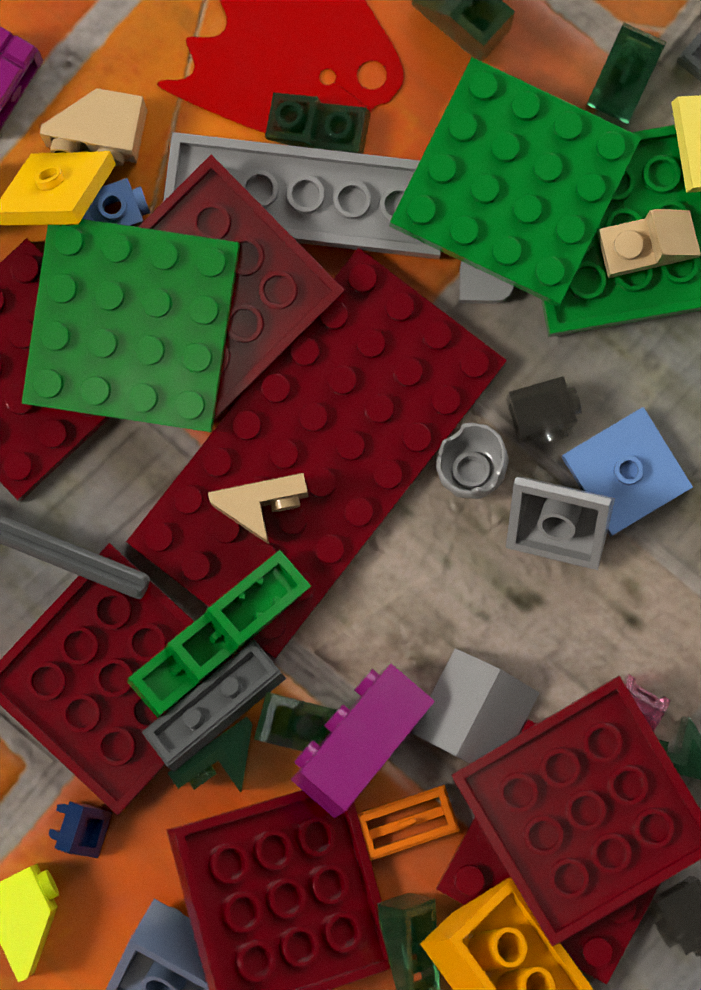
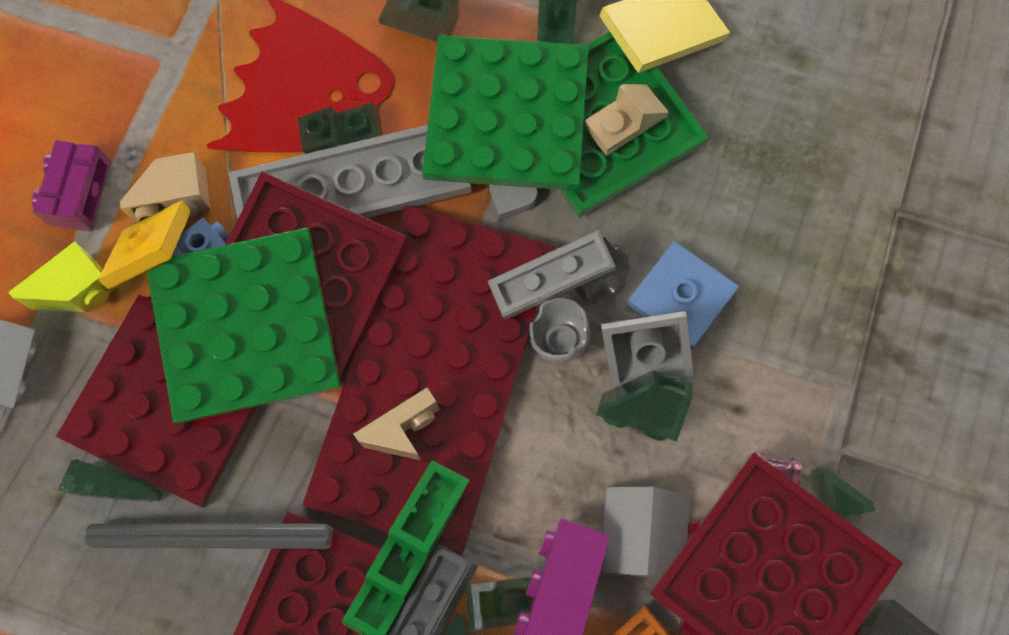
camera: 20 degrees left, 10 degrees down
none -> light grey tile [488,230,616,320]
none -> clear green slope [596,370,693,442]

